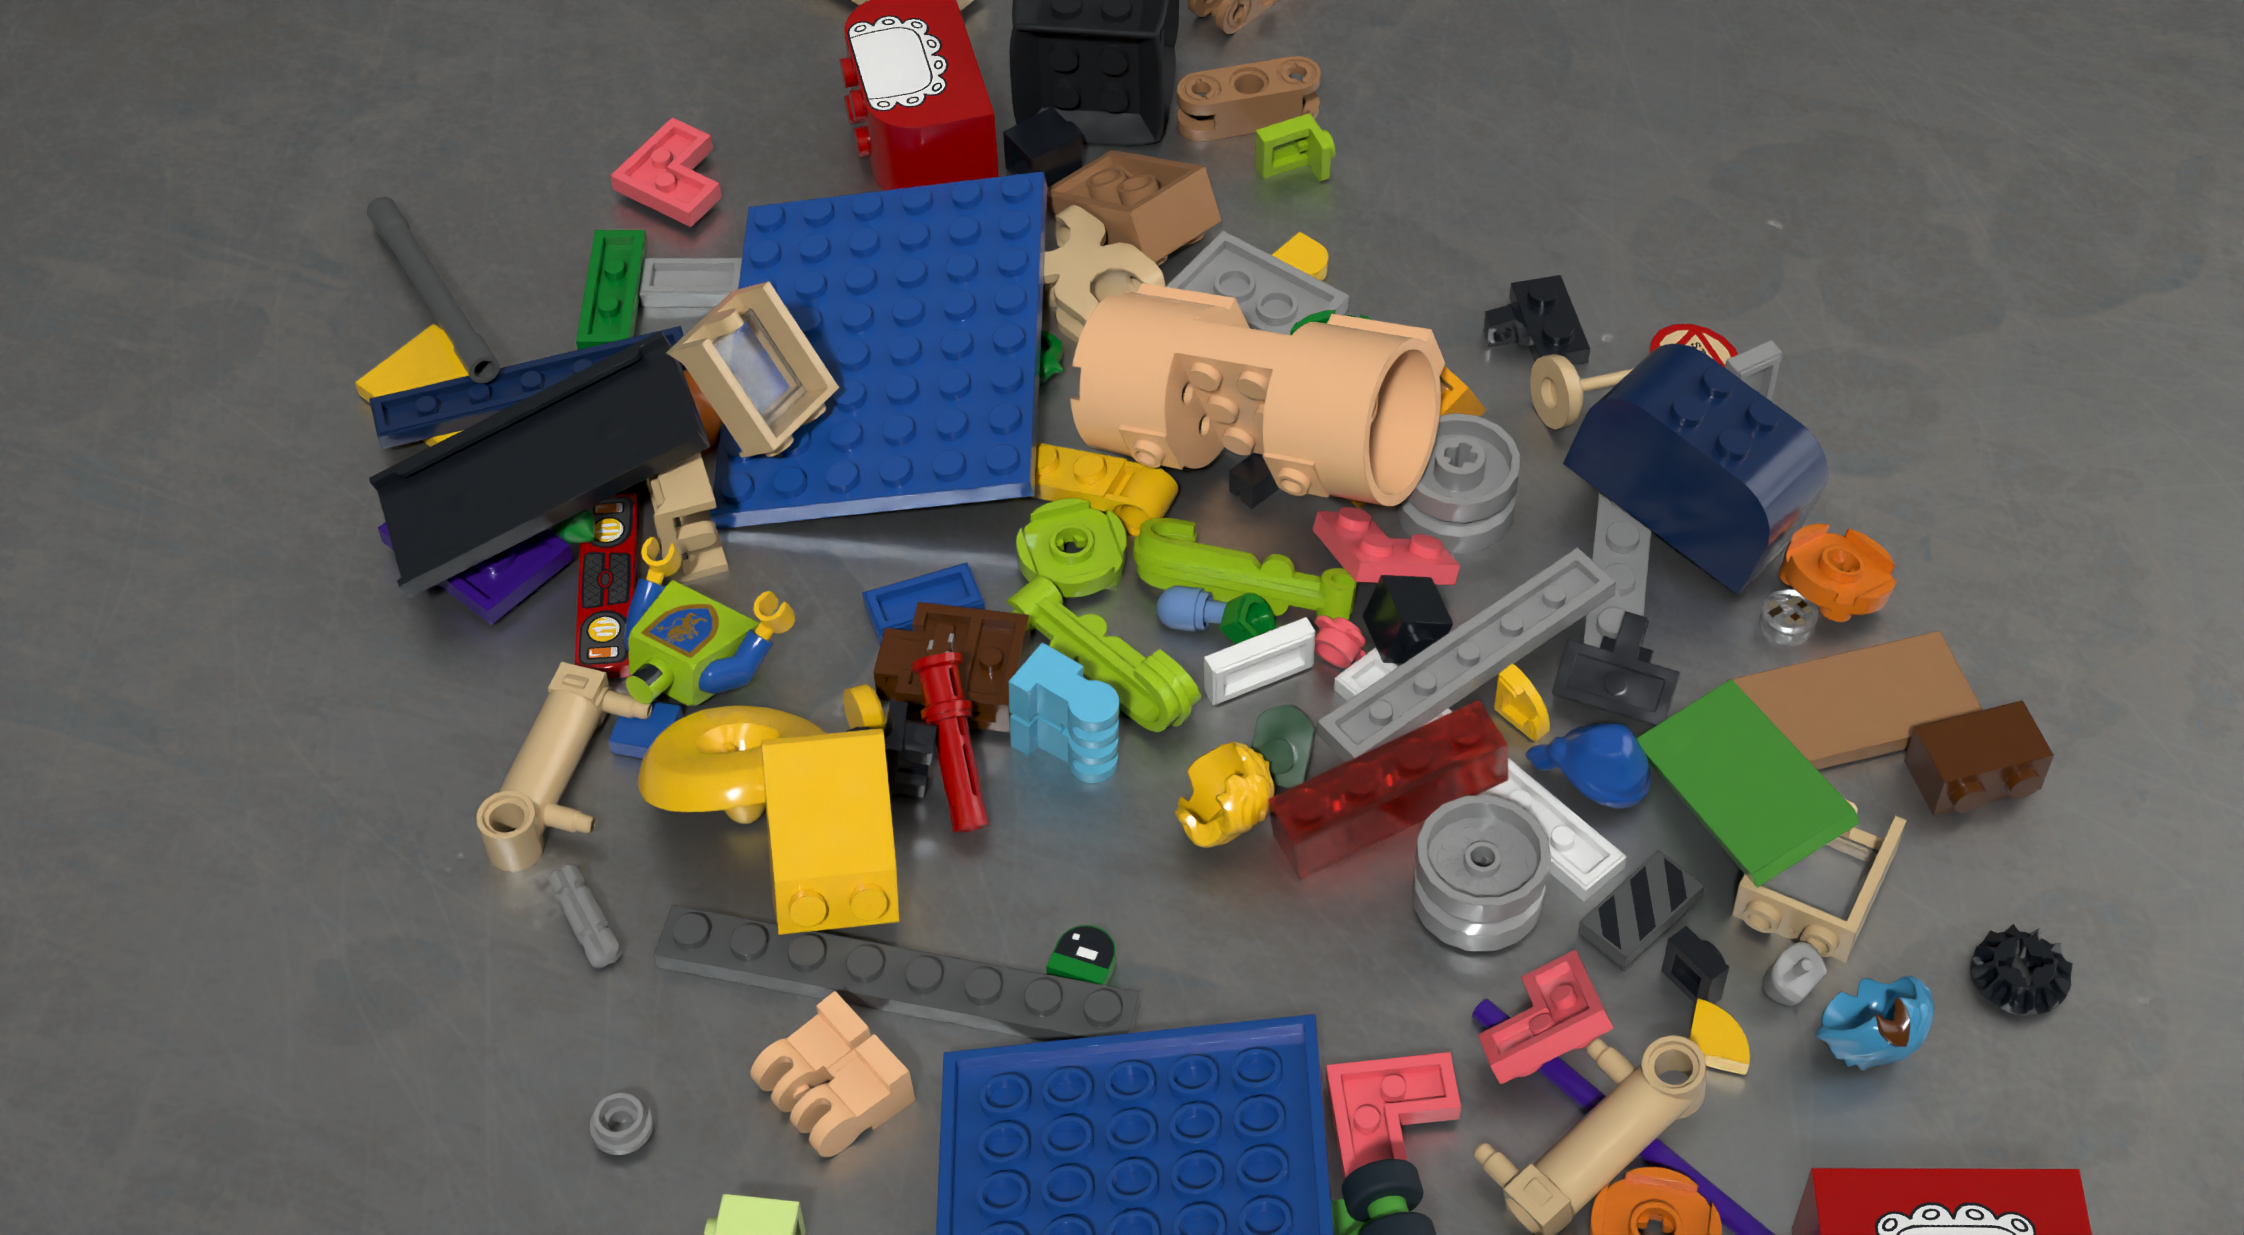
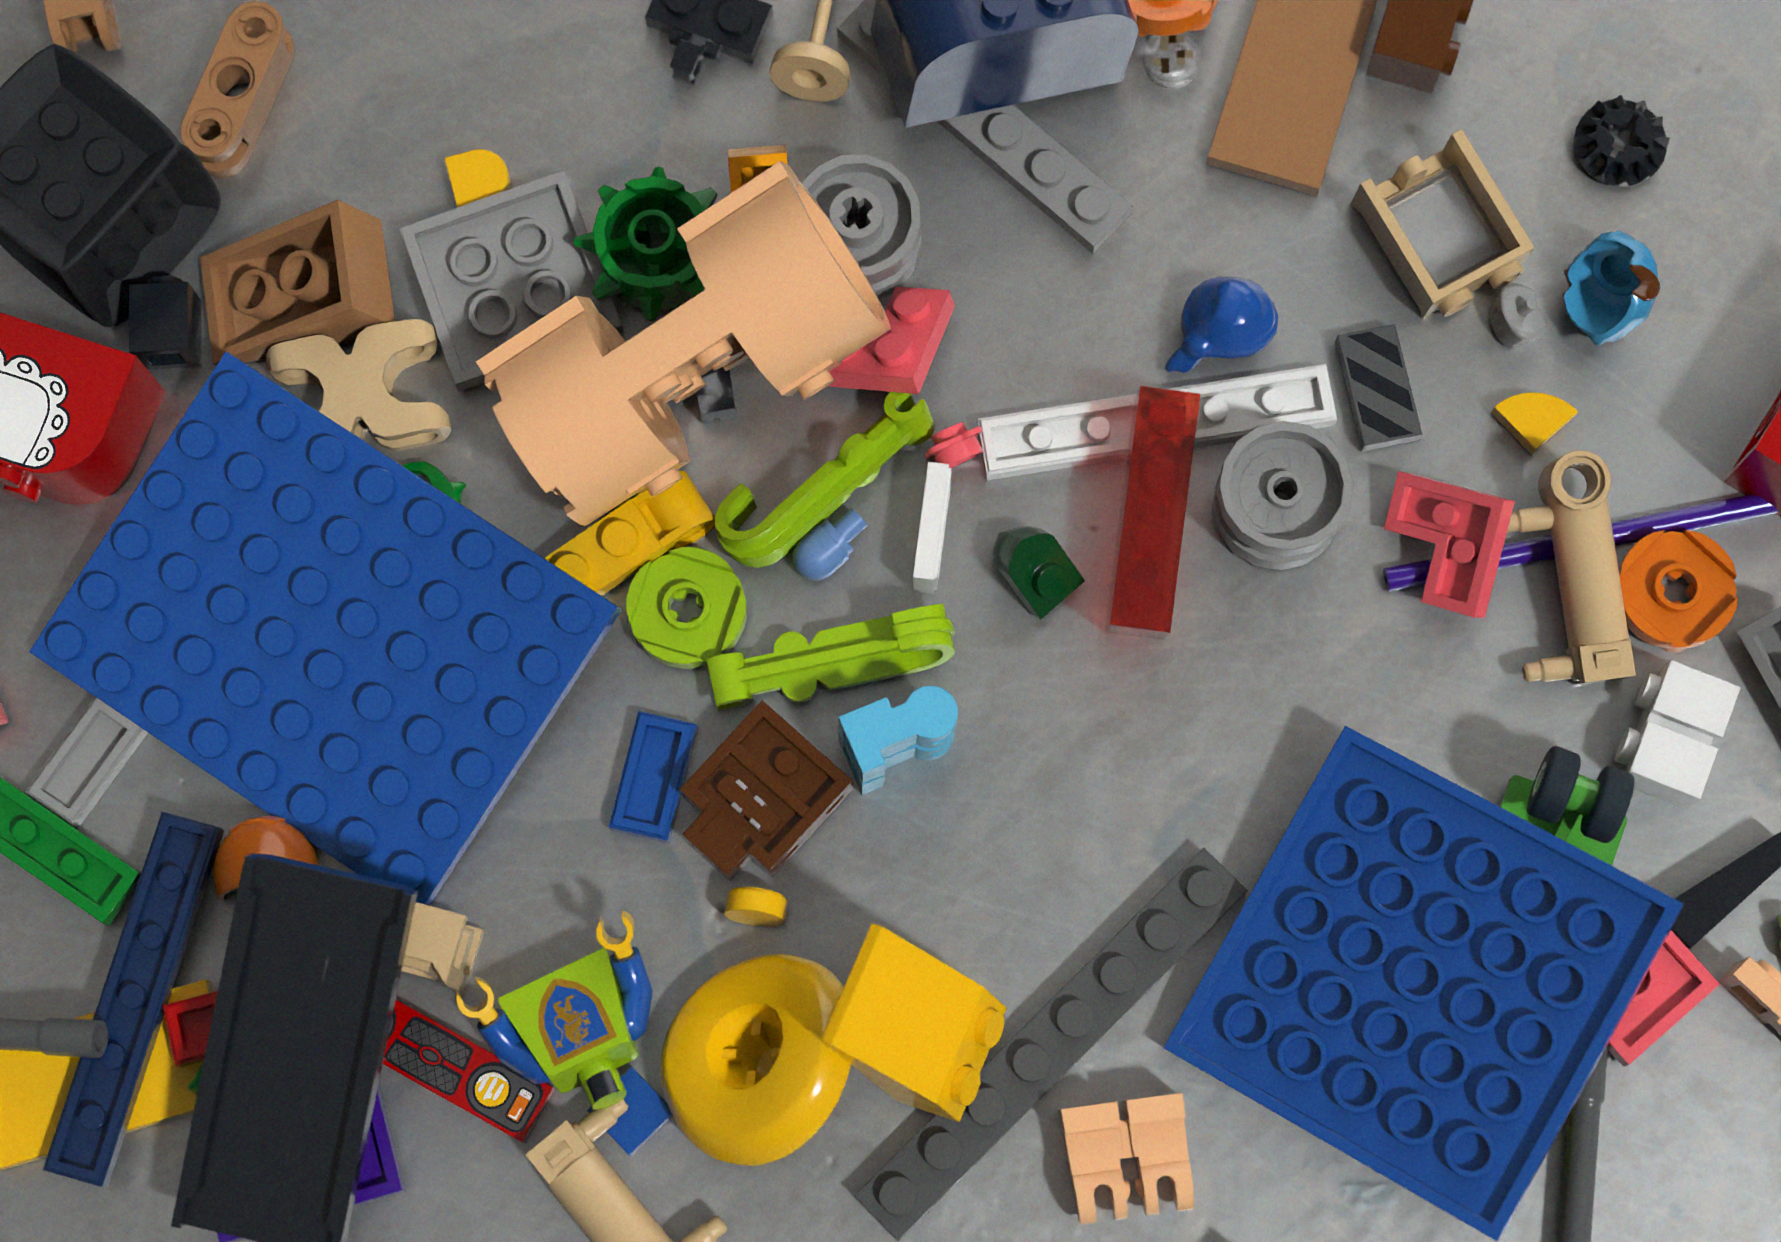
camera: 55 degrees left, 25 degrees up
tan window [666,281,839,458] -> none
black hips [847,700,937,800] -> none
red pin [911,652,990,834] -> none
tile [1046,925,1116,986] -> none
yellow hair [1174,741,1275,848] -> none
green tile [1219,593,1276,644] -> none
lime bracket [1255,113,1335,182] -> none
light grey plate [1317,547,1616,772] -> none
coral plate [1325,1052,1461,1181] -> none
black brick [1362,575,1453,664] -> none
yellow tile [1494,663,1550,742] -> none
black hinge [1552,611,1680,726] -> none
bright green tile [1637,679,1860,888] -> none
black plate [1661,926,1729,1004] -> none

